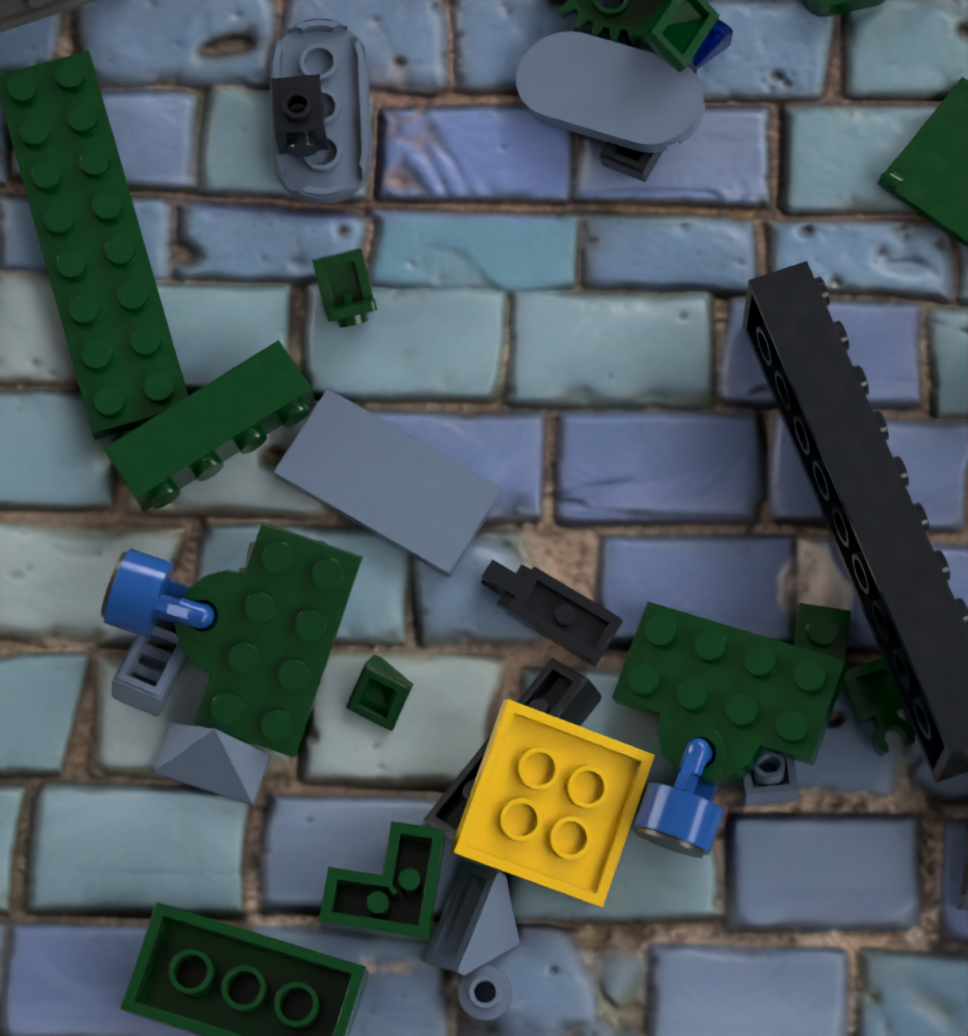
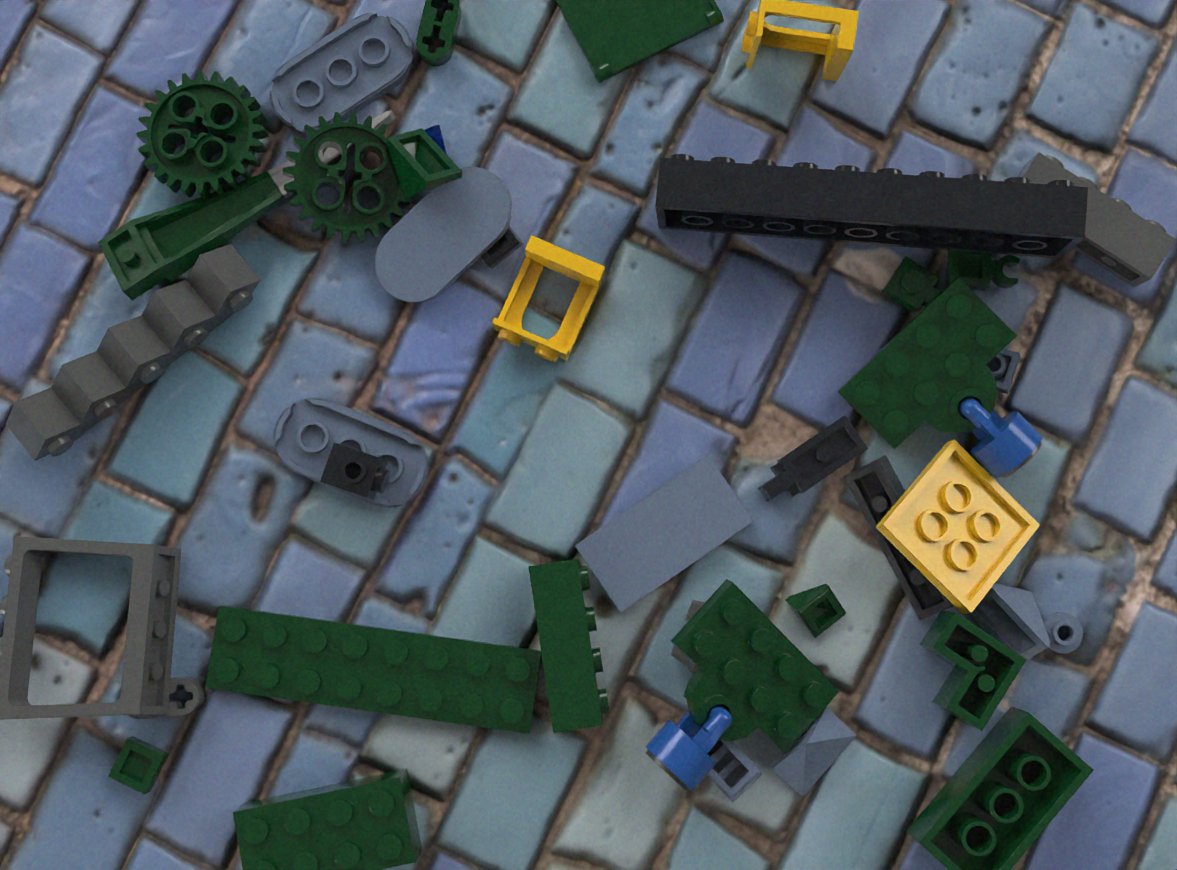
camera: 65 degrees left, 10 degrees up
dark green bracket [312,247,377,328] -> none
none -> yellow panel [492,235,605,362]

